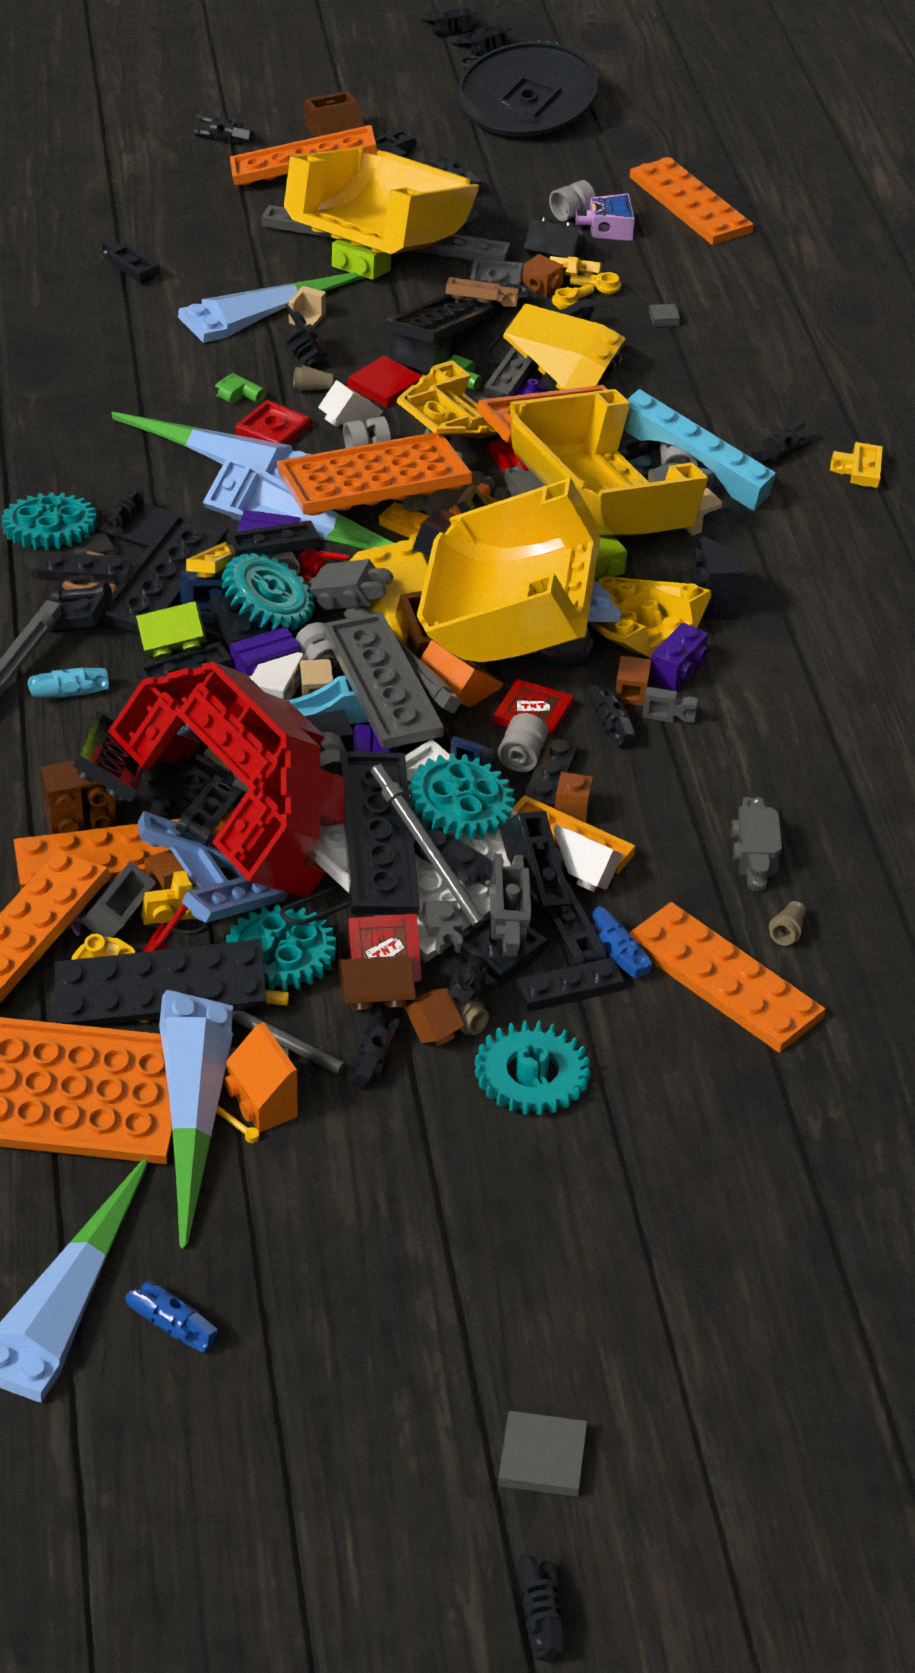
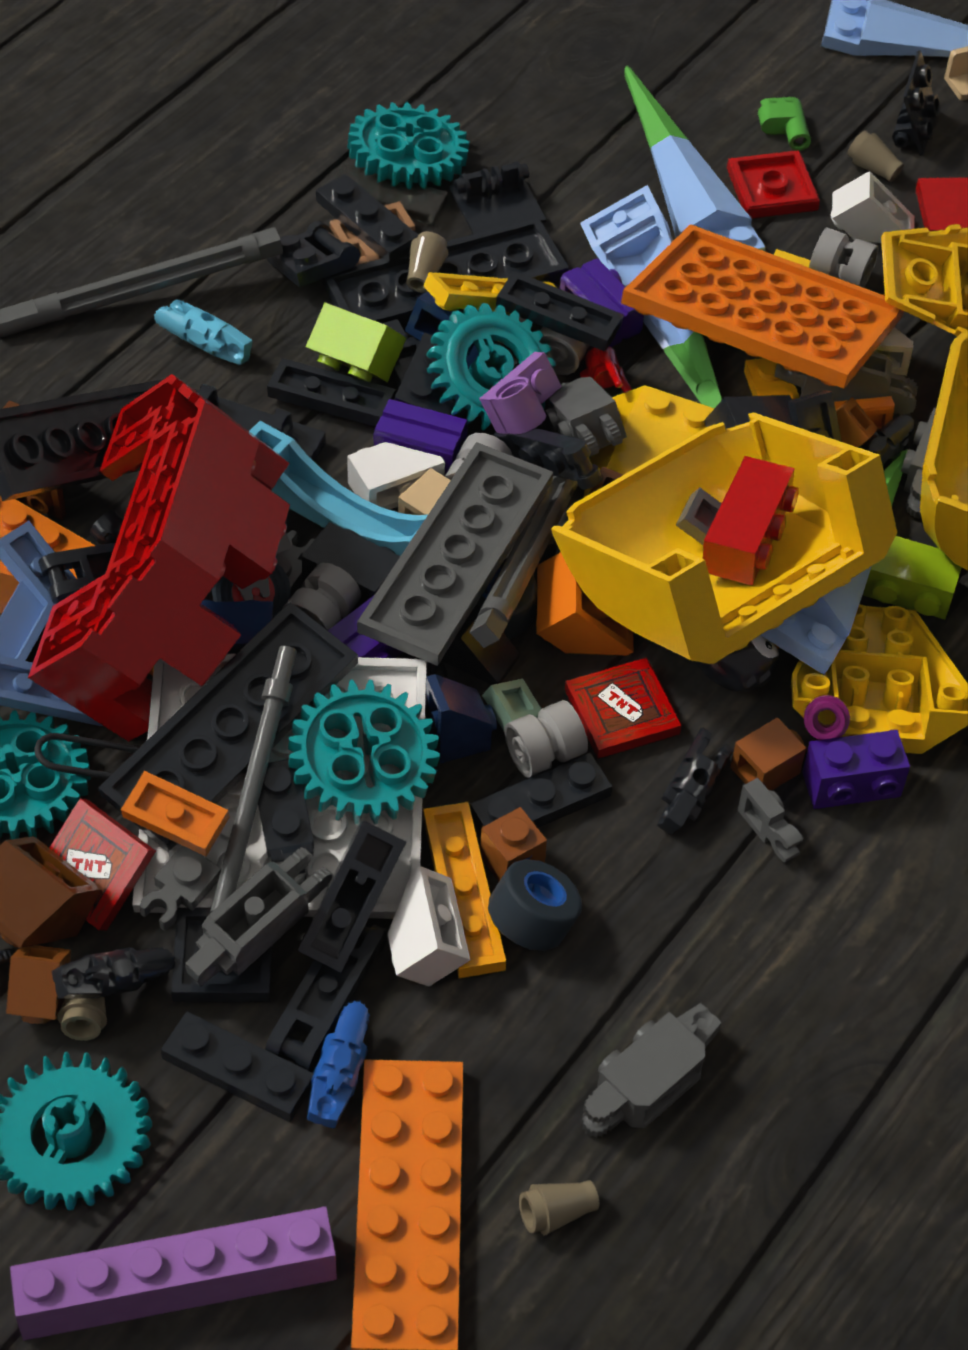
camera: 45 degrees right, 10 degrees up
none -> medium lavender brick [10,1207,337,1341]
none -> orange plate [121,771,230,857]
none -> dark tan cone [406,232,449,292]
none -> medium lavender plate [479,352,562,434]
none -> sand green plate [482,678,541,731]
none -> black wheel [488,859,582,951]
none -> black plate [494,428,603,490]
none -> dark grey plate [676,488,722,545]
none -> red brick [702,456,799,585]
none -> magenta plate [804,695,850,740]

